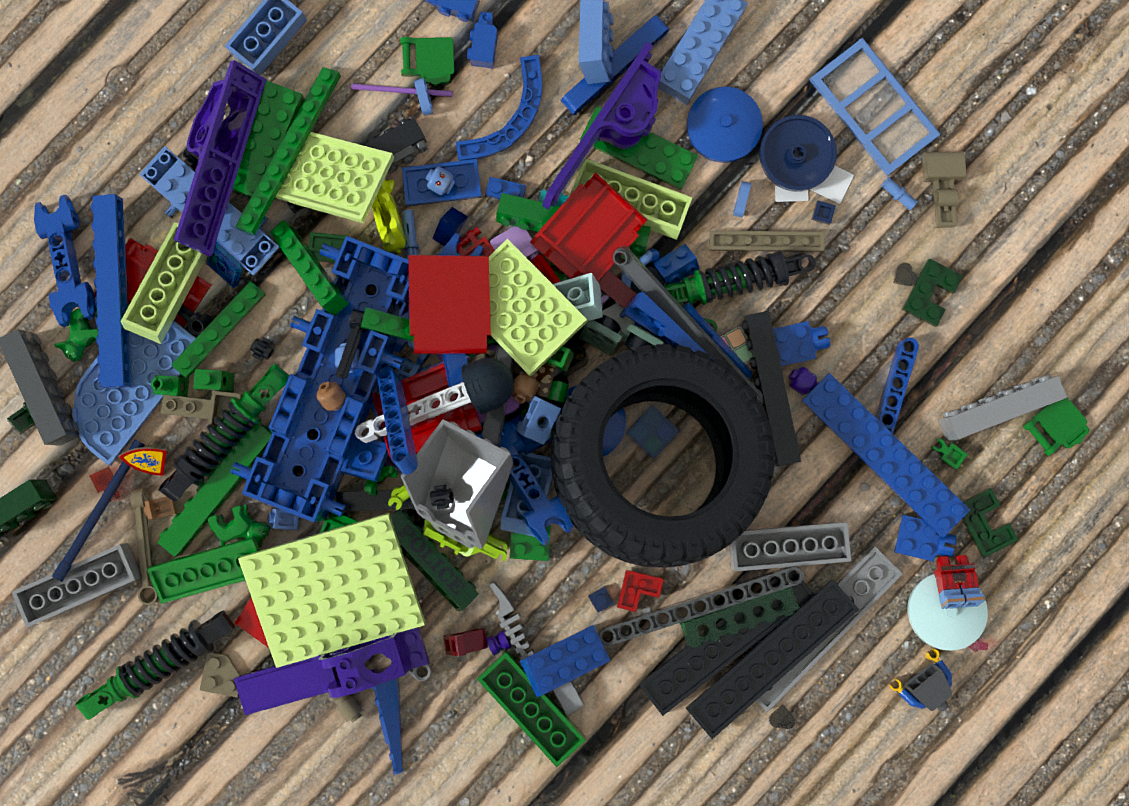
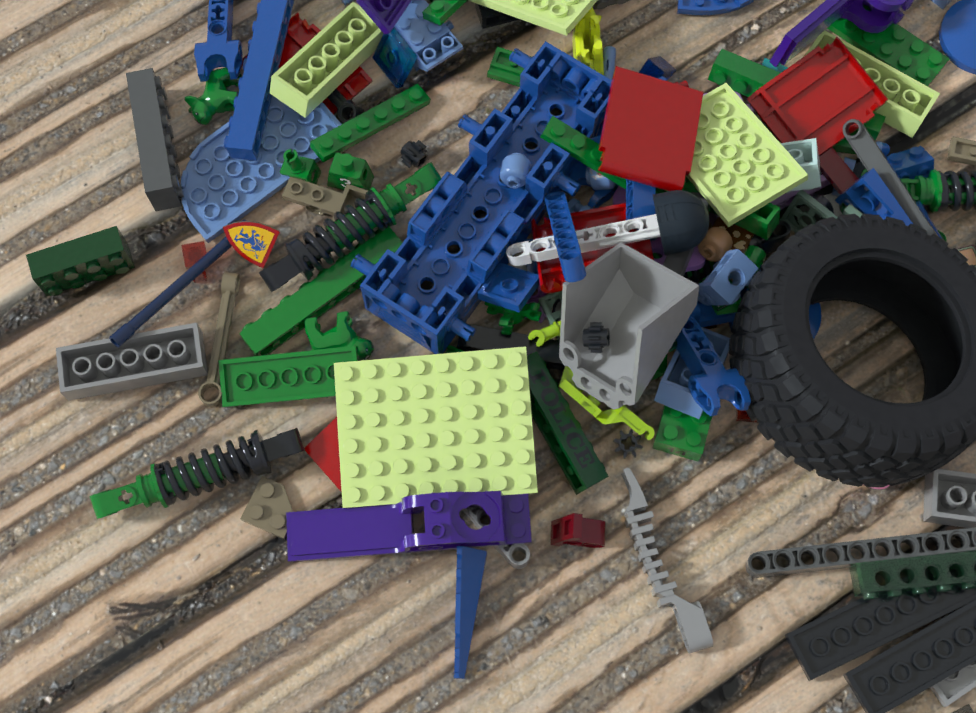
camera: 10 degrees right, 15 degrees down
dark green bracket [7,402,35,435] -> none
medium nougat bracket [144,496,177,520] -> none
medium blue bracket [268,508,299,530] -> none
green brick [270,220,349,316] -> none
medium nougat head [316,382,346,411] -> none
dark tan brick [335,695,363,723] -> none
black axle [336,309,369,379] -> none
blue plate [402,159,482,207] -> none
medium blue head [425,167,455,195] -> none
green brick [477,650,586,767] -> none
blue plate [485,177,526,200] -> none
dark purple wheel [486,630,512,656] -> none
blue brick [520,625,611,697] -> none
dark blue plate [588,586,614,613] -> none
red plate [617,569,664,612] -> none
tile [626,405,680,459] -> none
none -> black gear [613,429,643,459]

